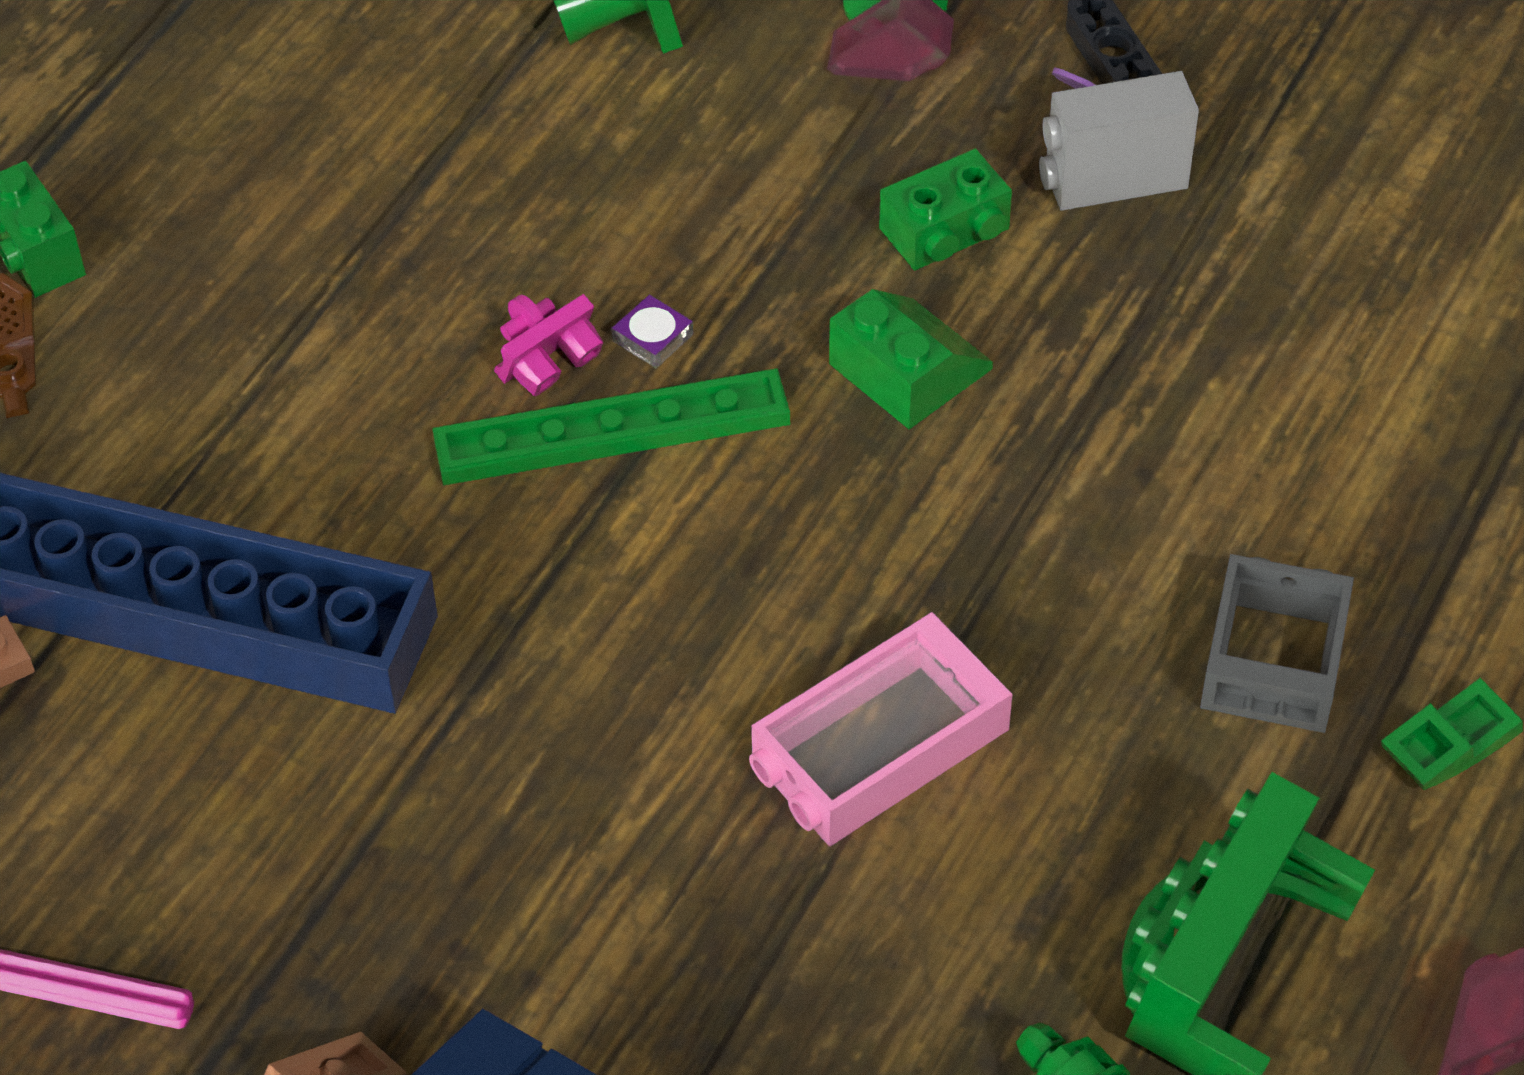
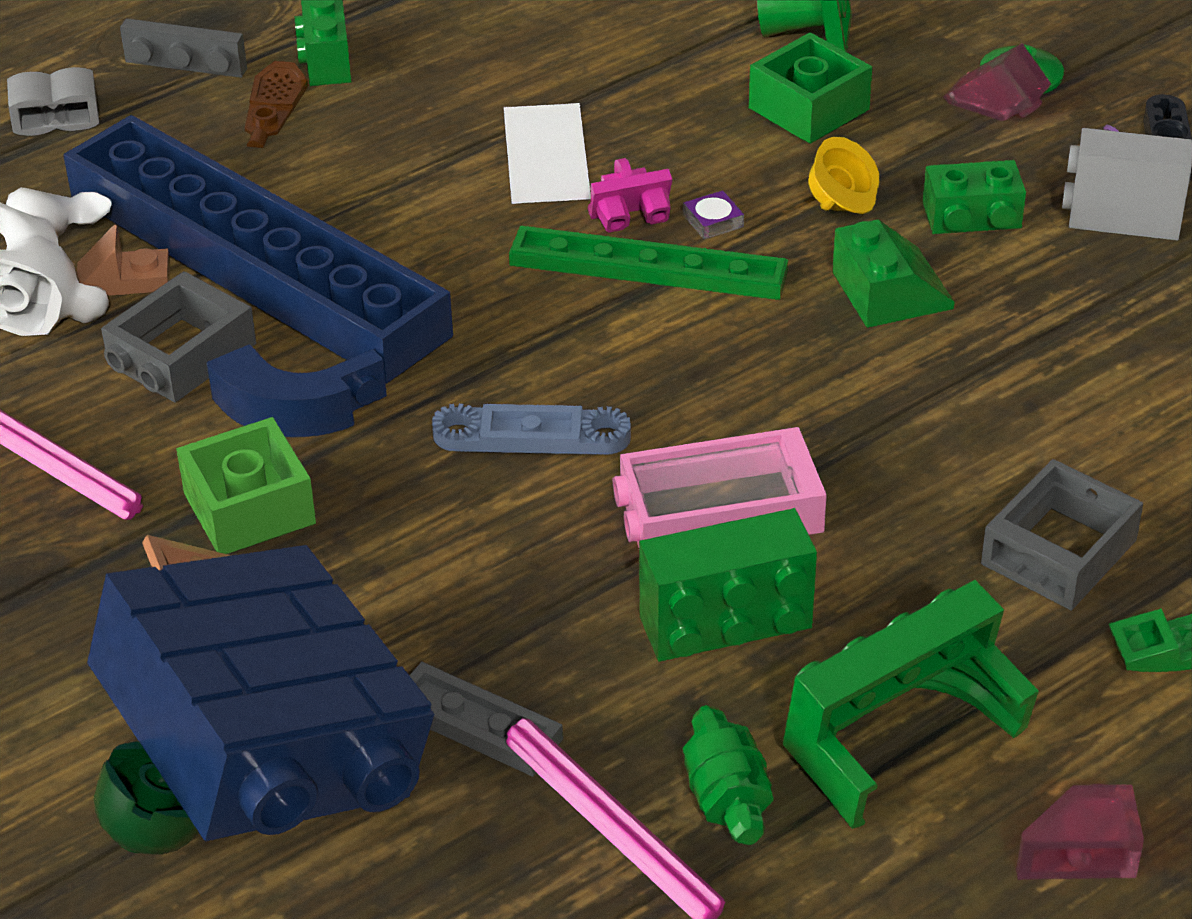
camera: 25 degrees right, 10 degrees down
none -> dark grey window [101,271,256,403]
none -> bright green brick [176,417,316,554]
none -> dark blue arch [207,344,387,437]
none -> sand blue plate [432,403,631,454]
none -> white sticker [504,103,591,204]
none -> green brick [639,508,817,662]
none -> green brick [749,32,872,144]
none -> yellow piece [808,137,879,214]

